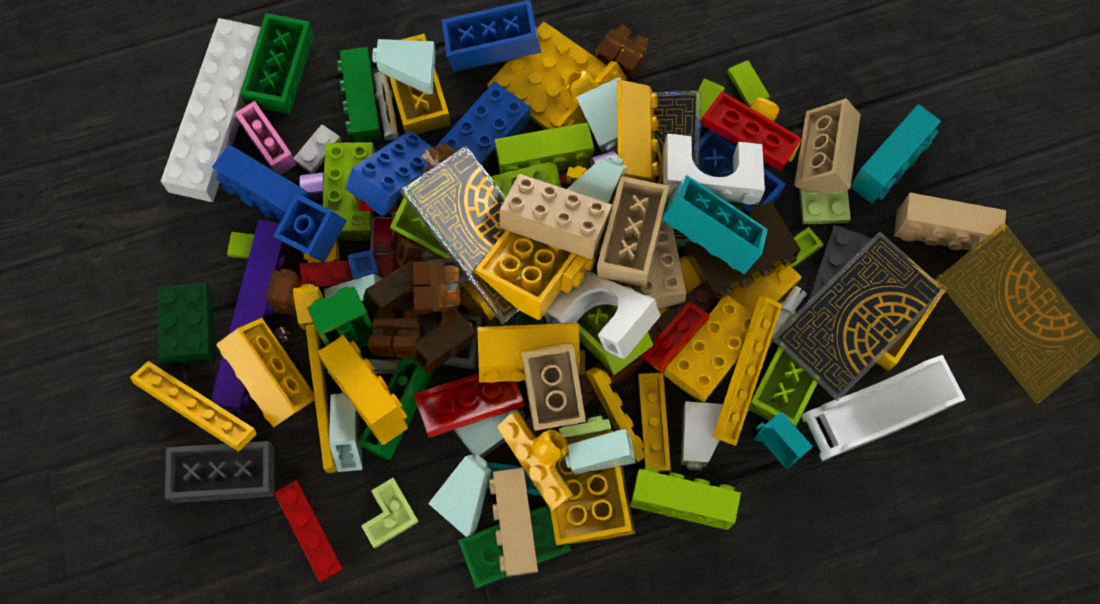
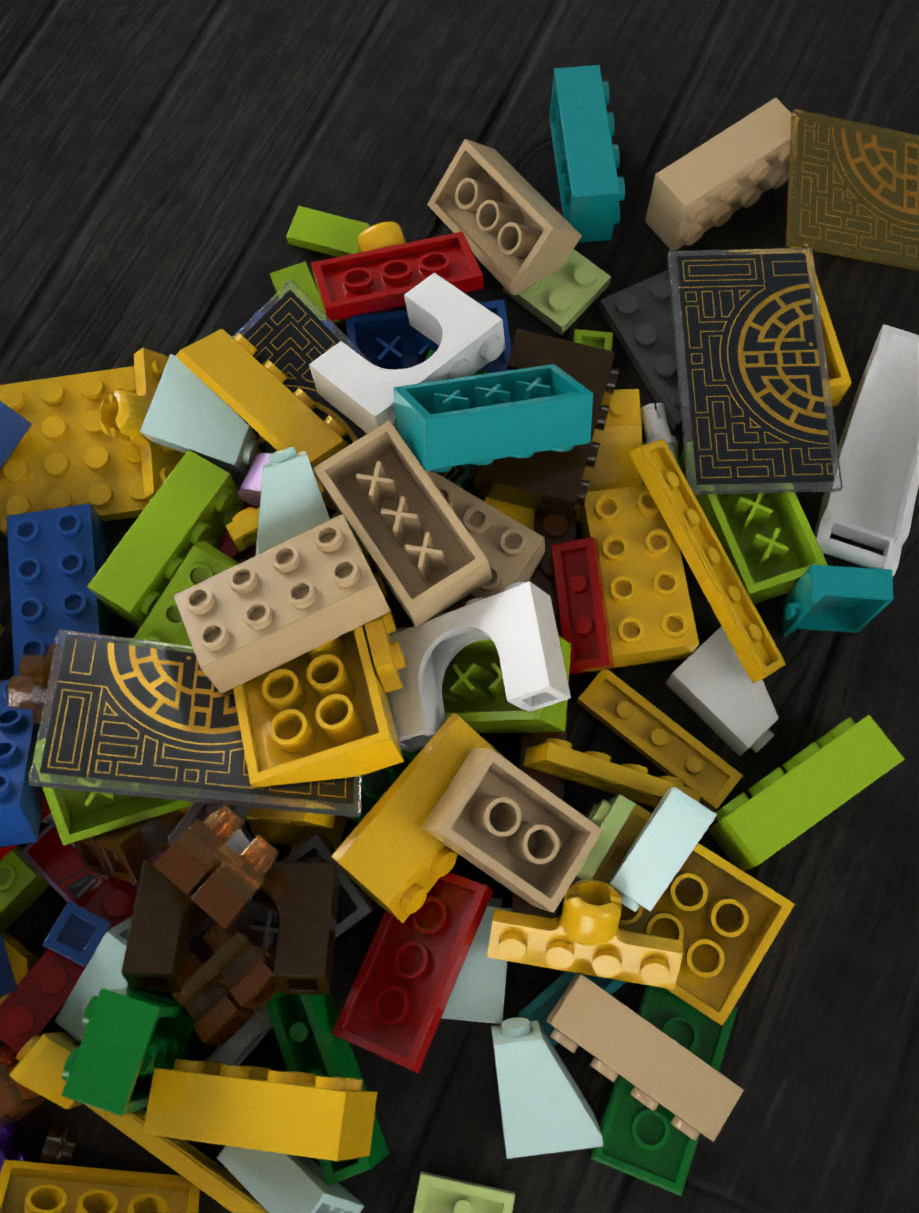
camera: 45 degrees left, 0 degrees up
hips [595,25,649,80] -> none

